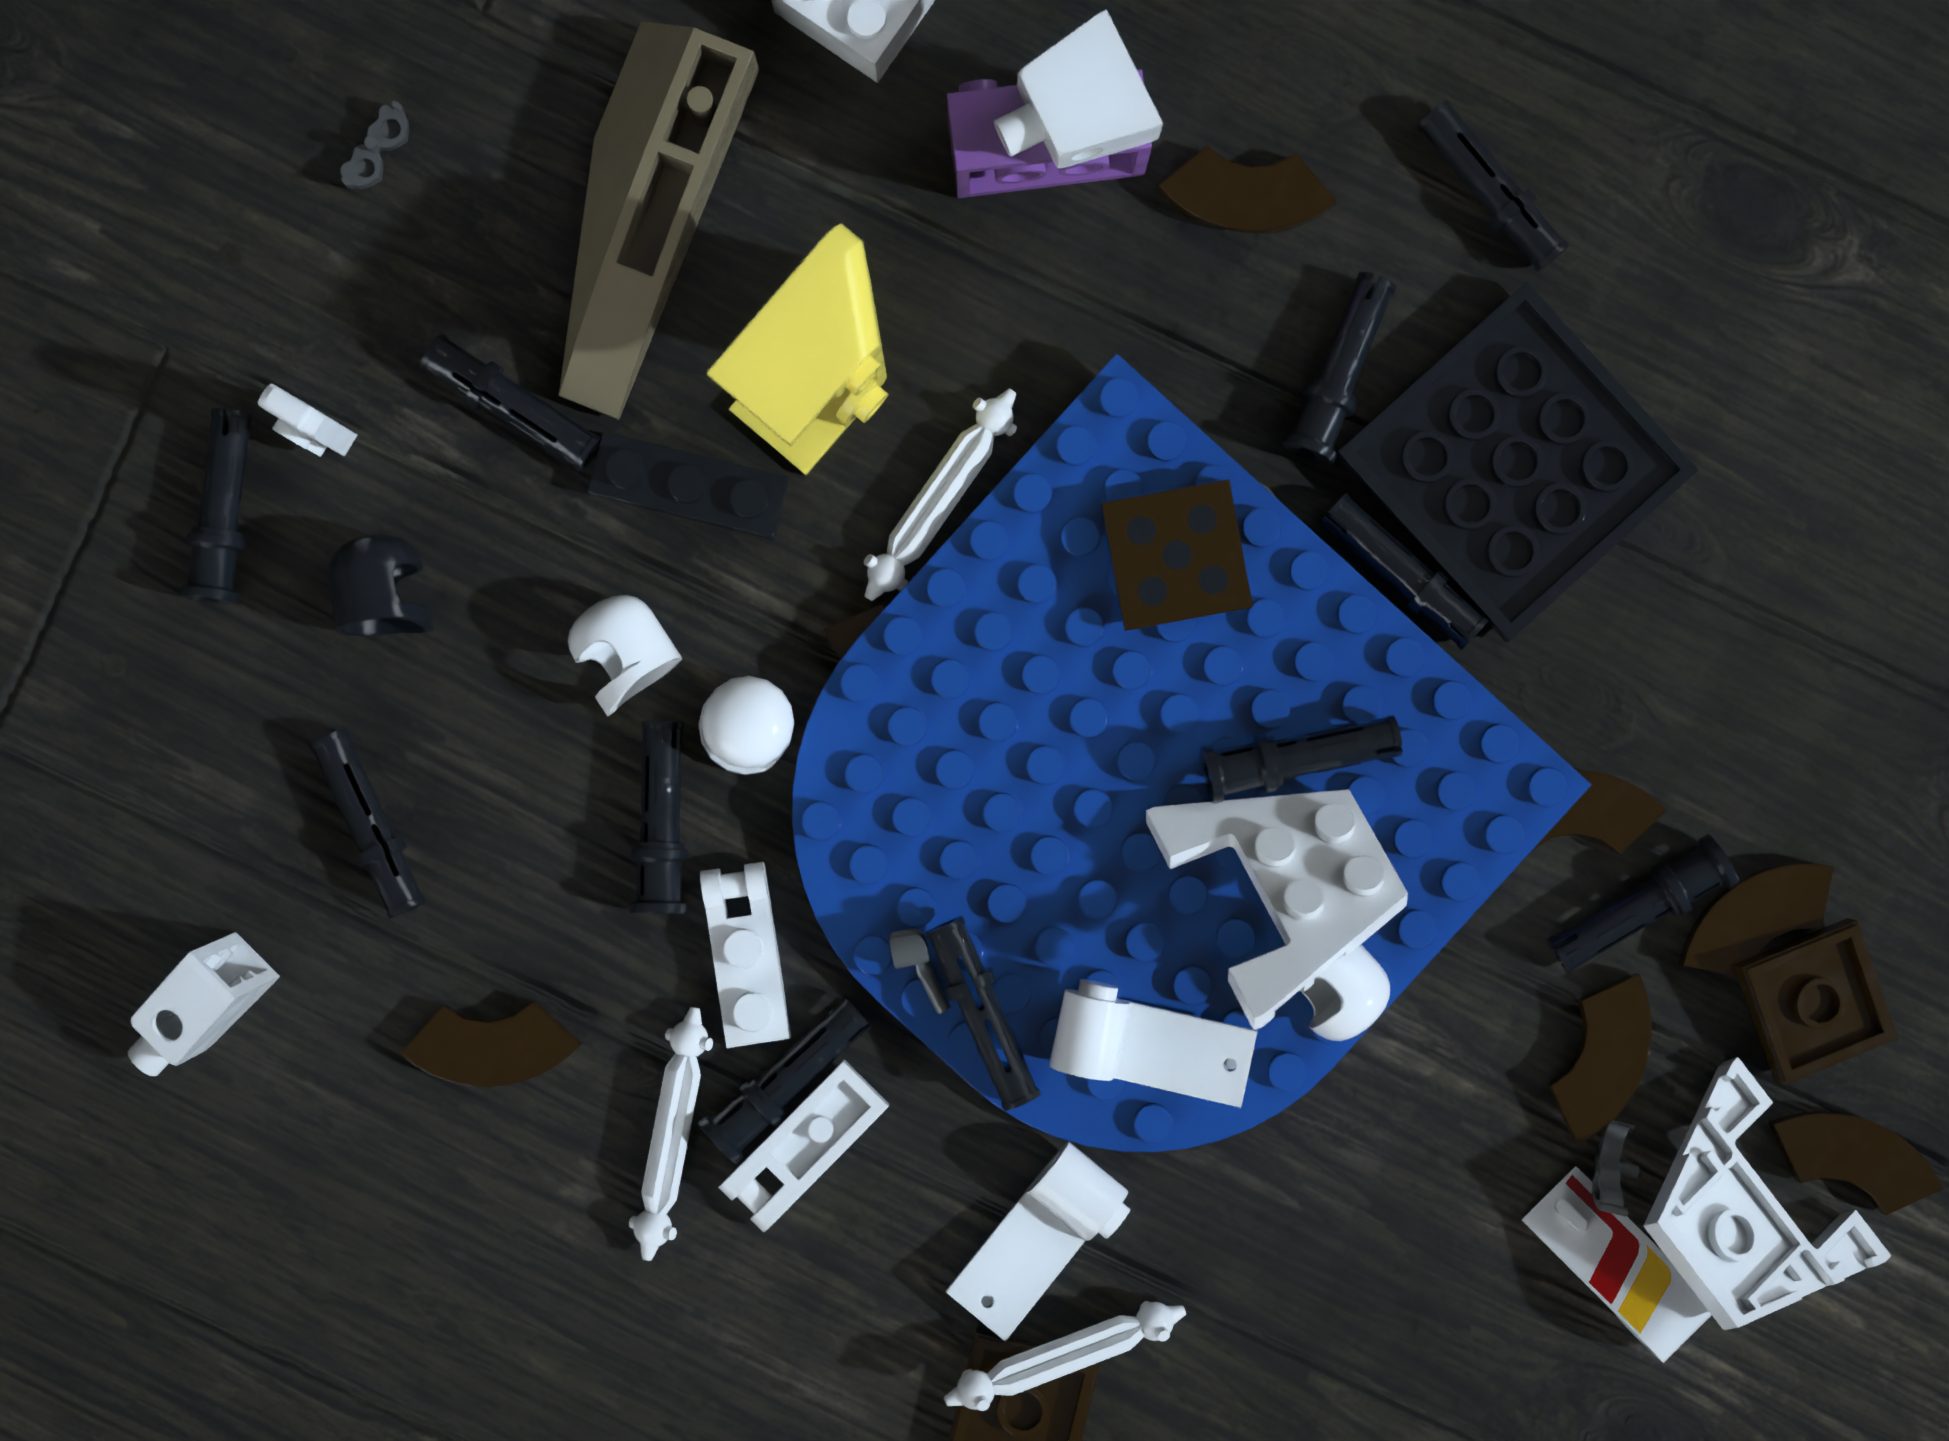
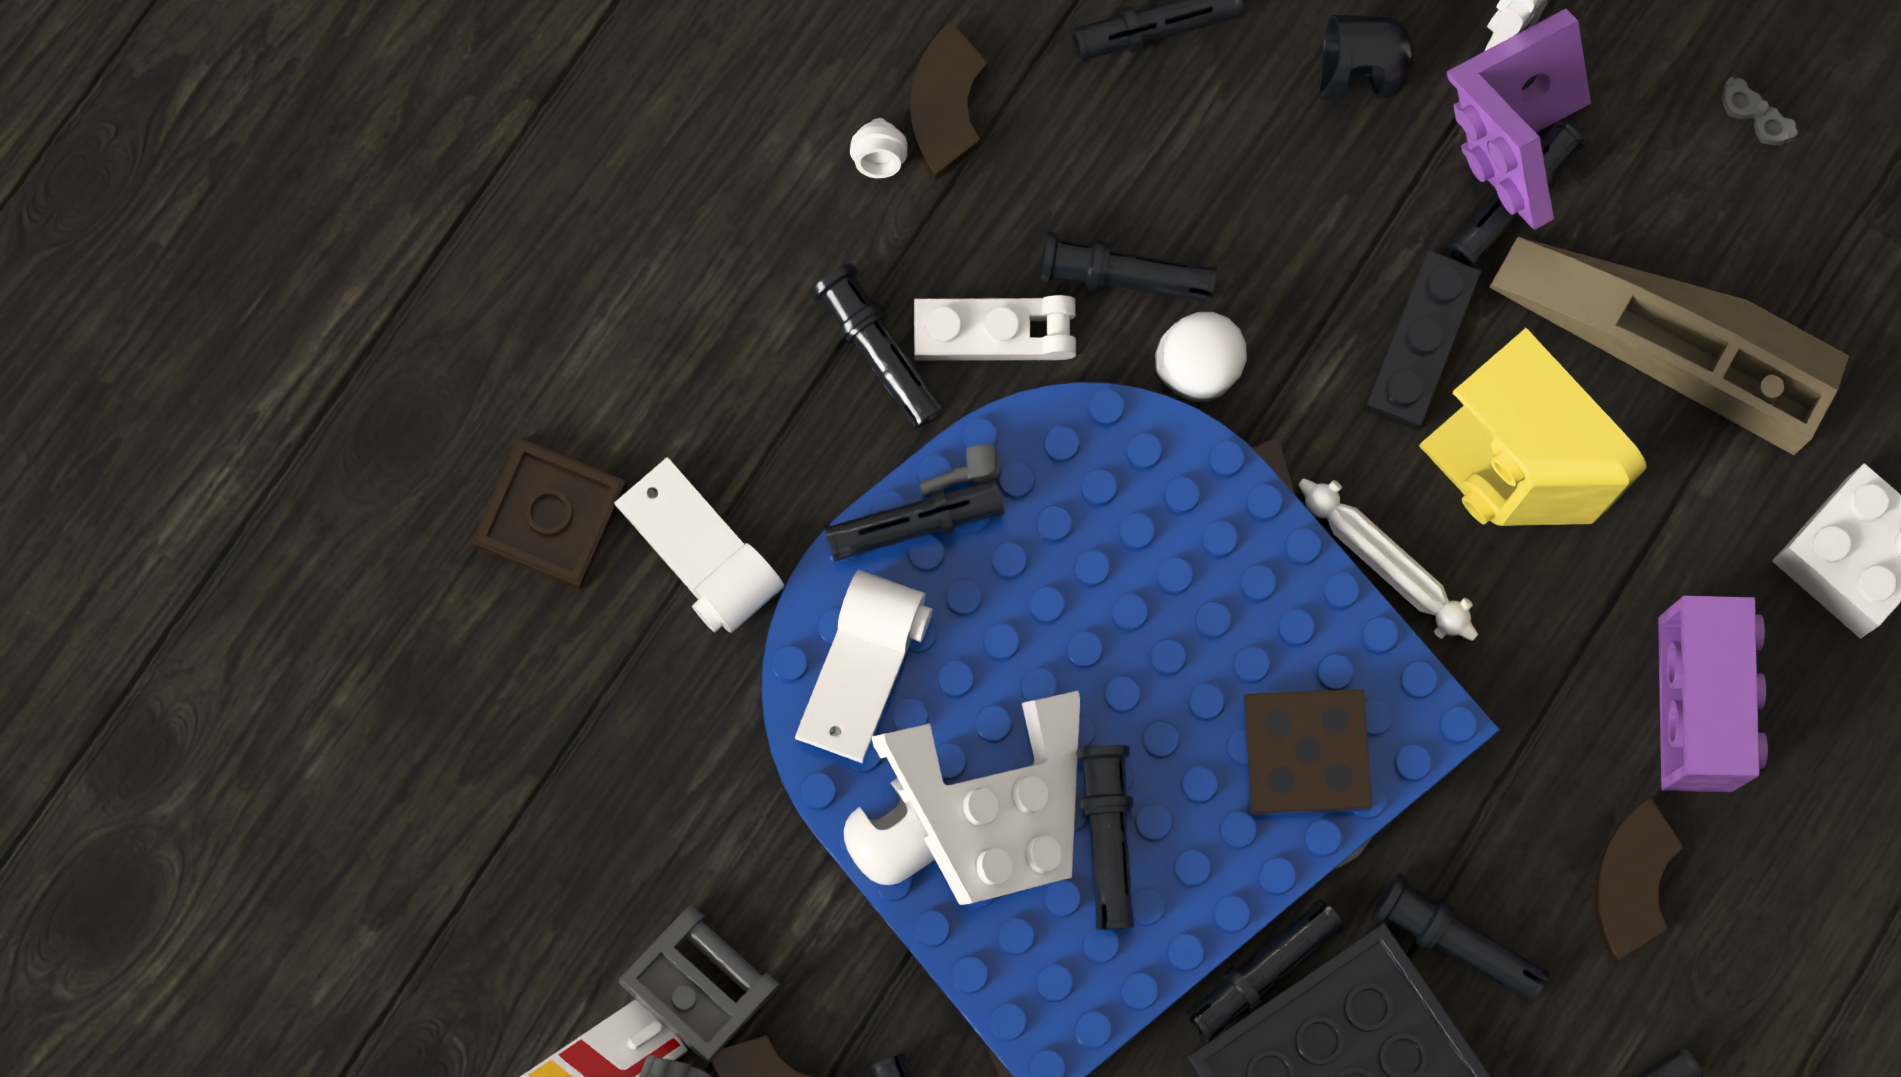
camera: 90 degrees right, 10 degrees down
white helmet [568,595,682,717] -> none
white wheel [629,1007,713,1261] -> none
white plate [718,1059,890,1233] -> none
white wheel [944,1301,1186,1411] -> none
white torso [993,10,1163,168] -> none
none -> dark grey plate [619,904,781,1064]
none -> white plate [850,118,908,178]
none -> medium lavender bracket [1447,8,1591,230]

